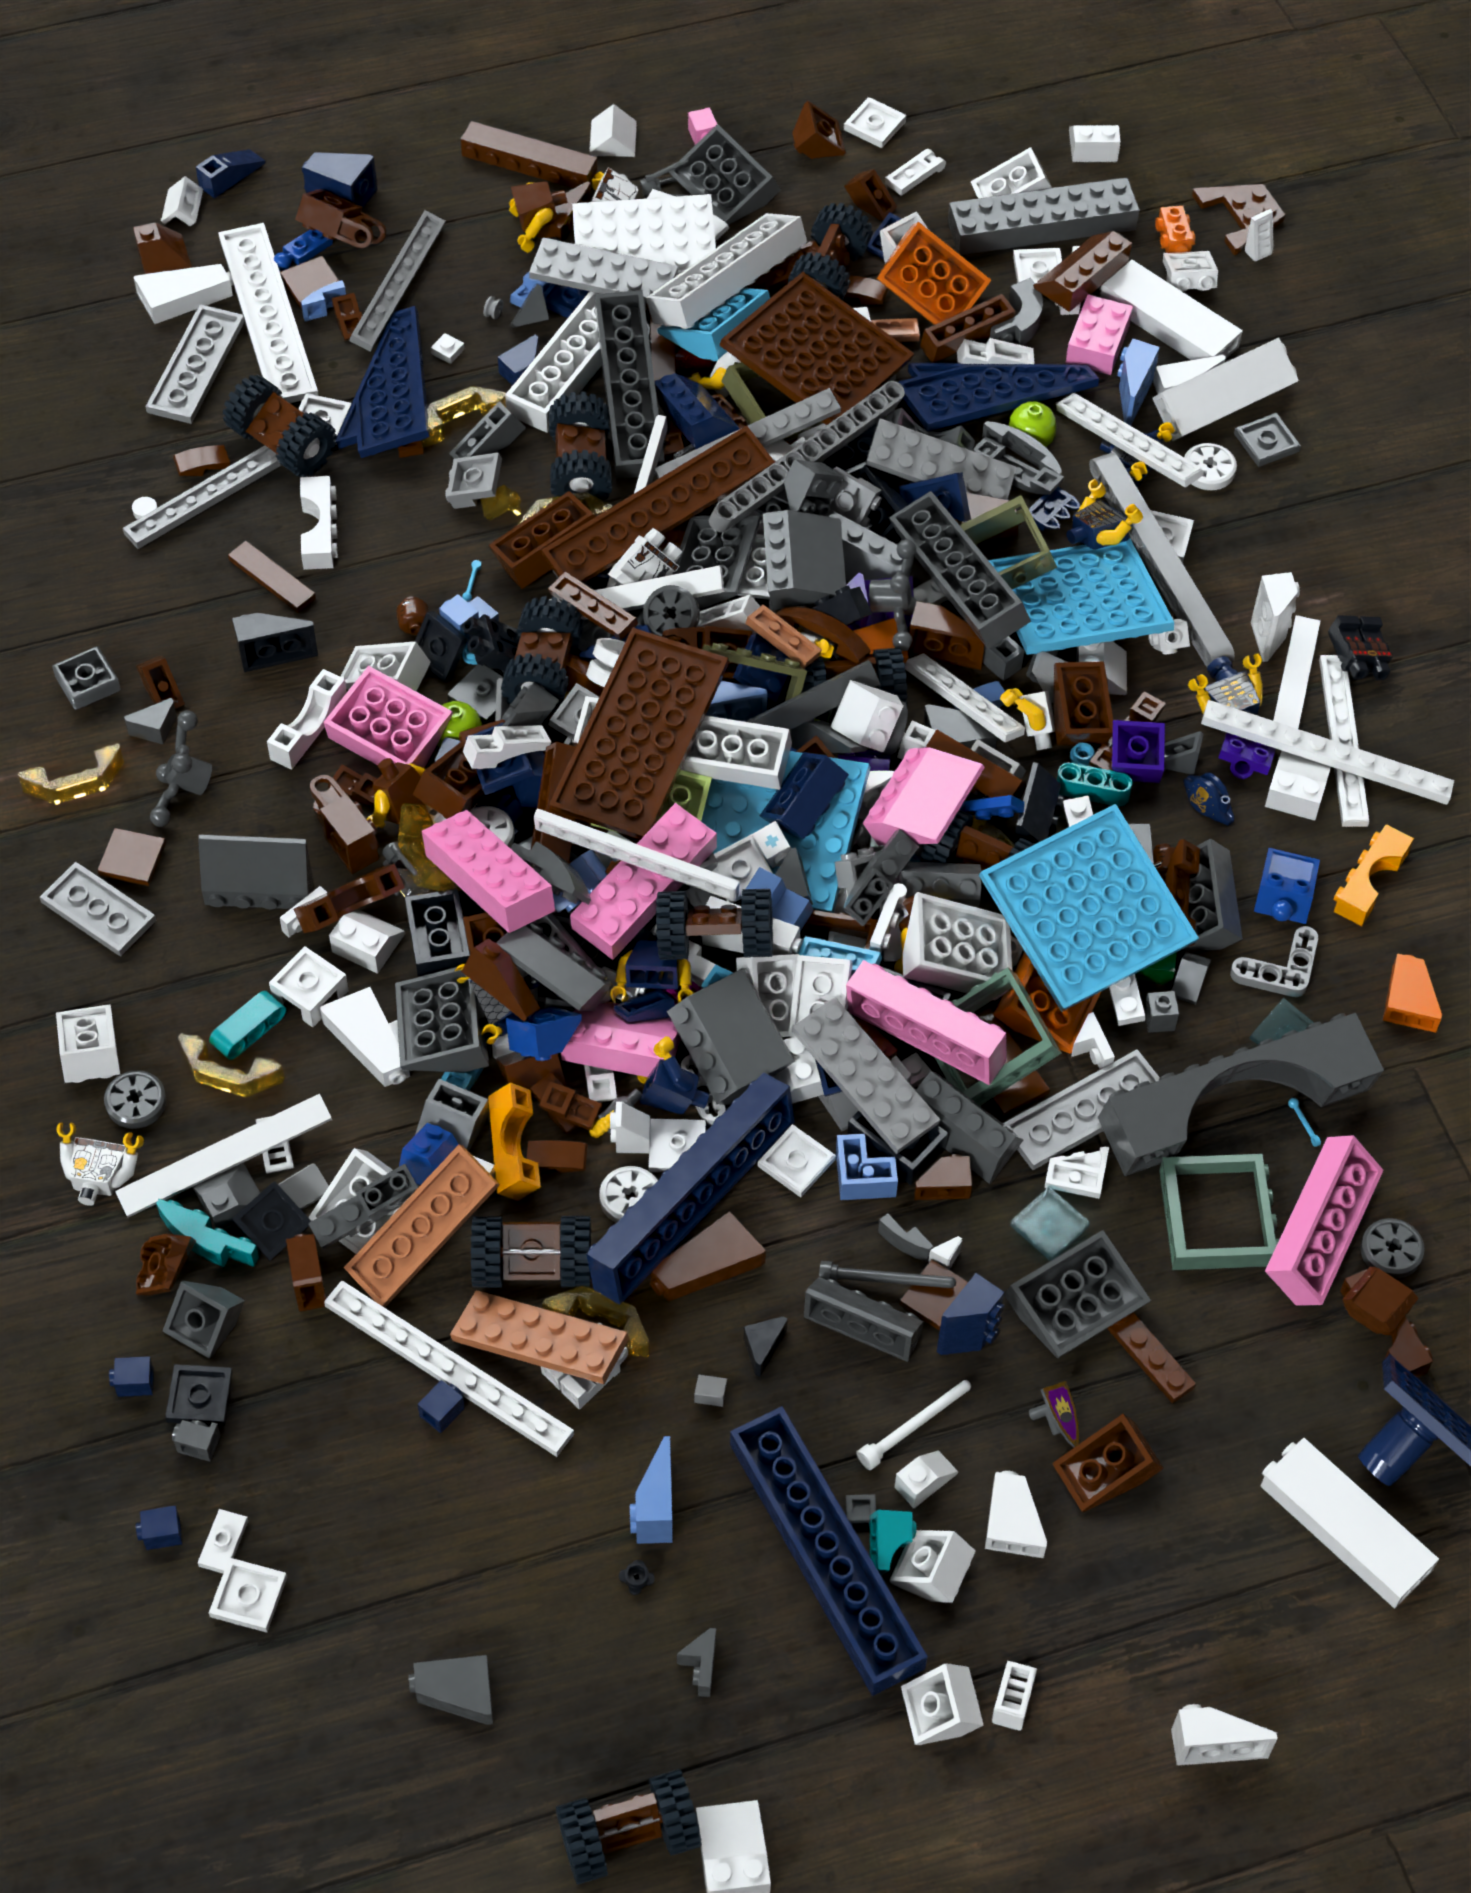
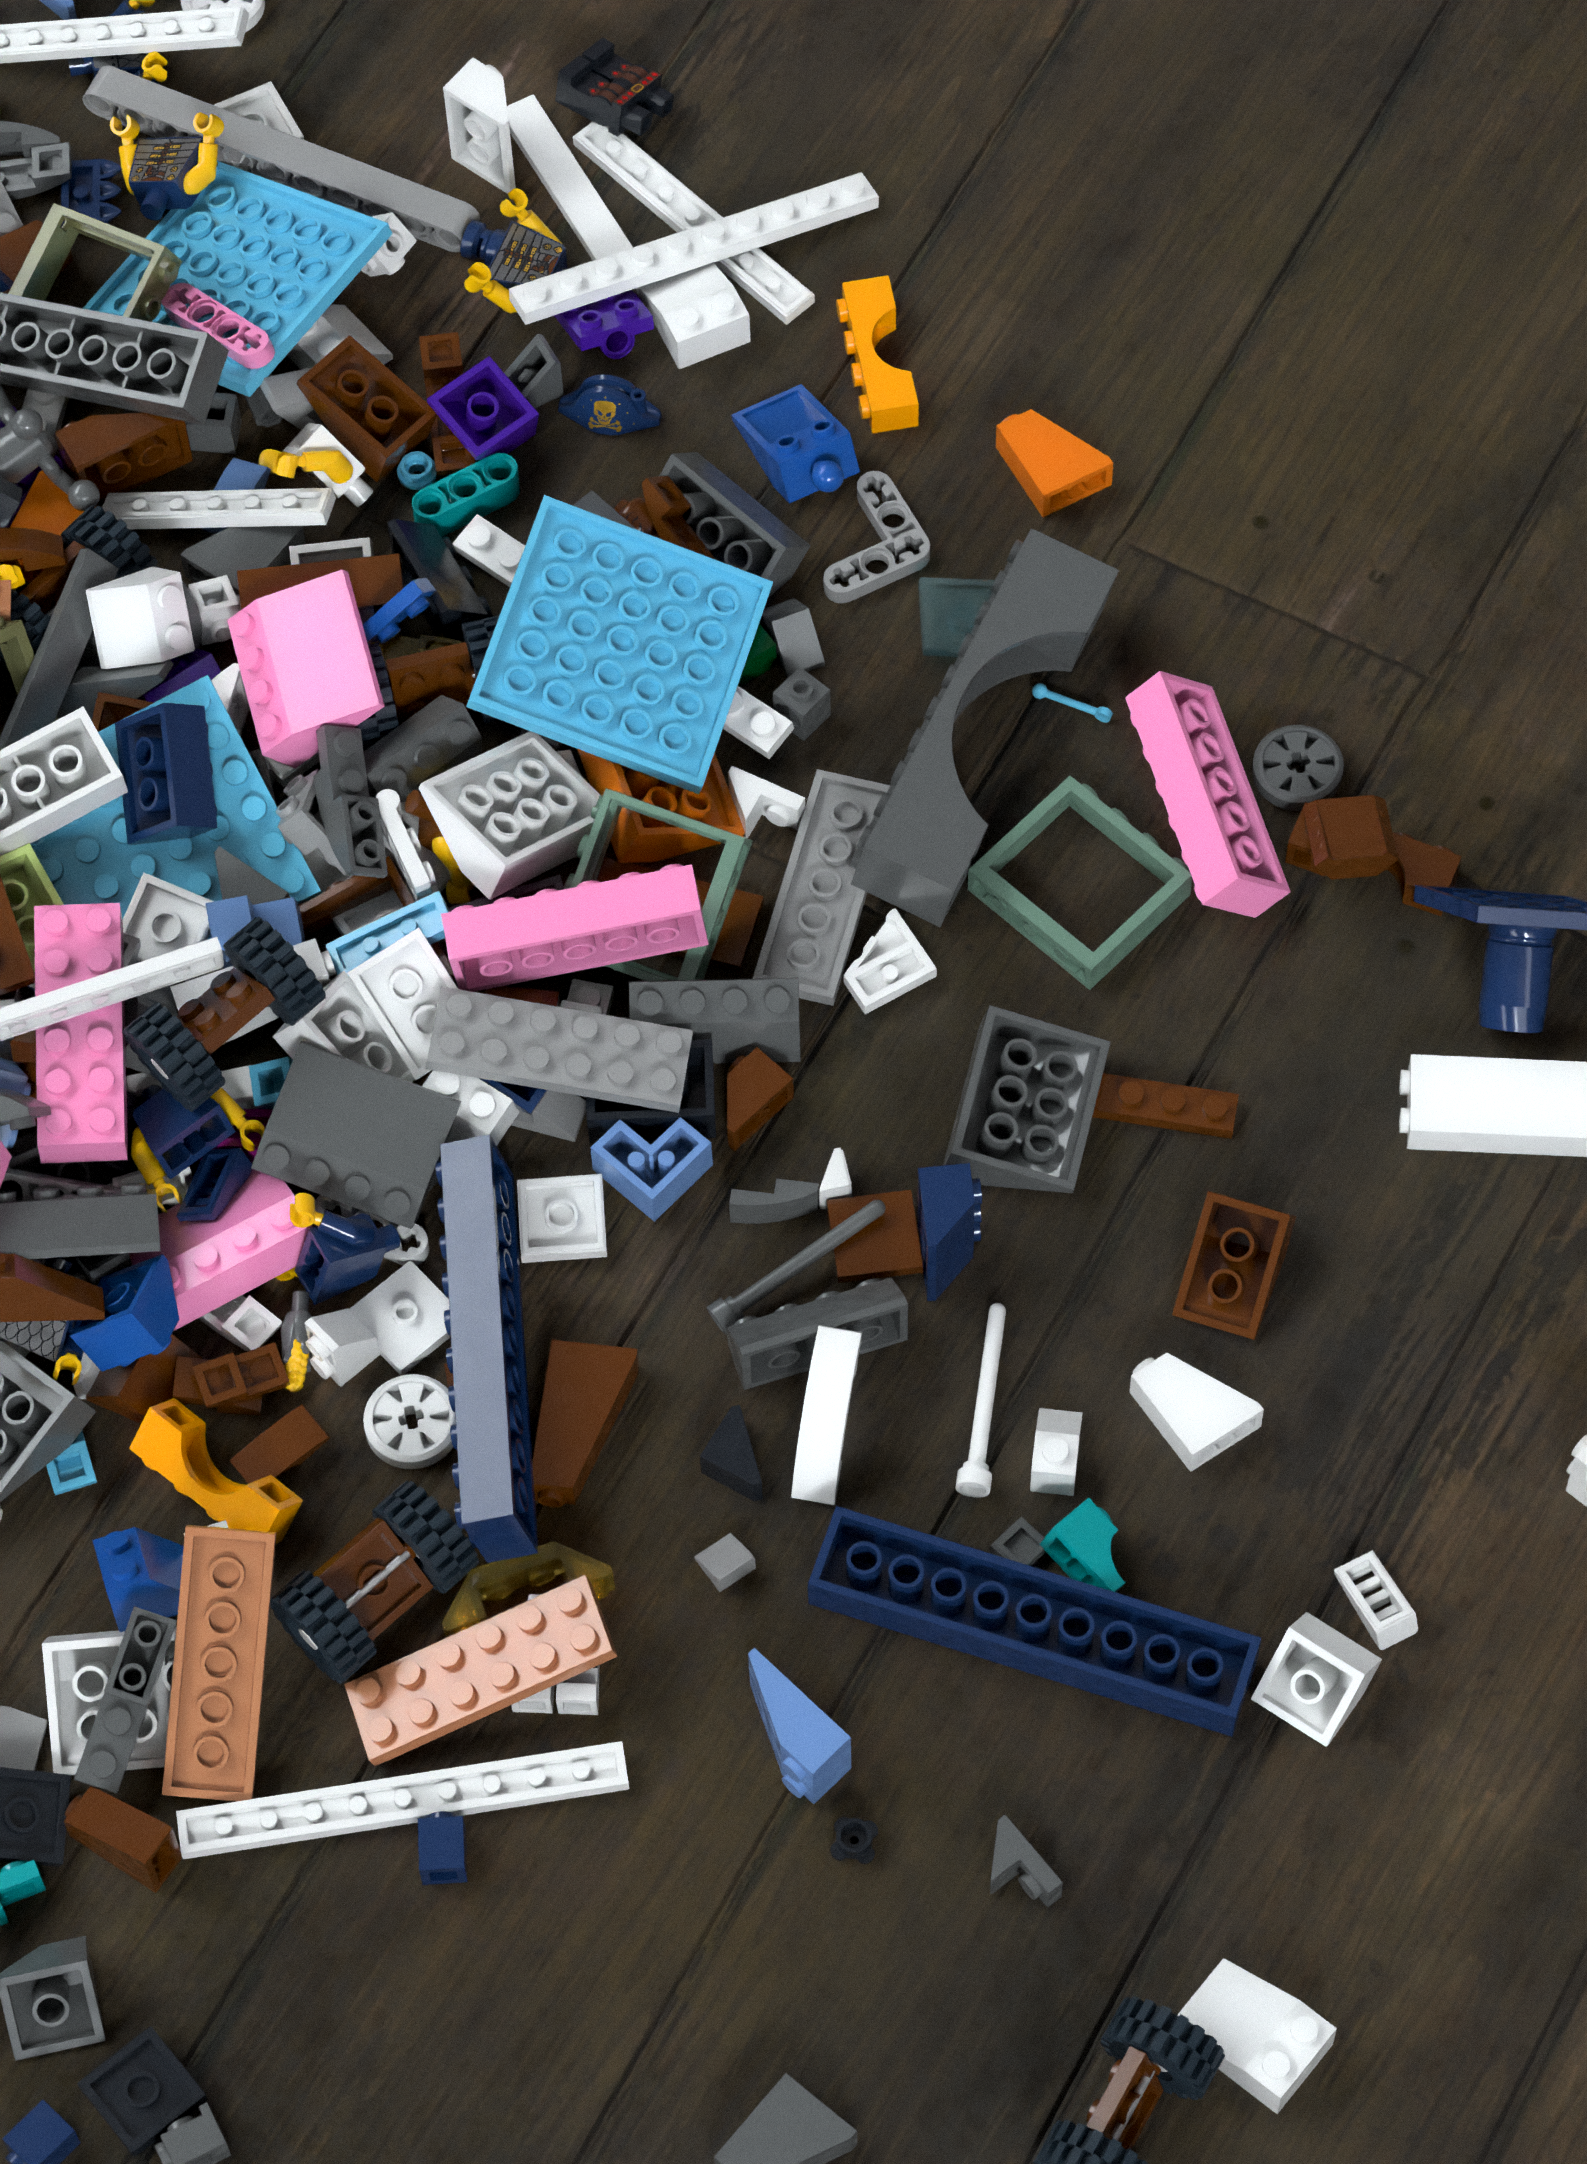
camera: 40 degrees left, 5 degrees up
dark grey slope [415,1079,490,1151] -> none
white brick [753,821,792,868] -> none
white slope [889,1530,975,1603] -> none
clear light blue plate [1010,1187,1090,1261] -> none
shield [1029,1381,1079,1448] -> none
none -> bright pink beam [161,283,275,369]
none -> white slope [791,1325,862,1505]

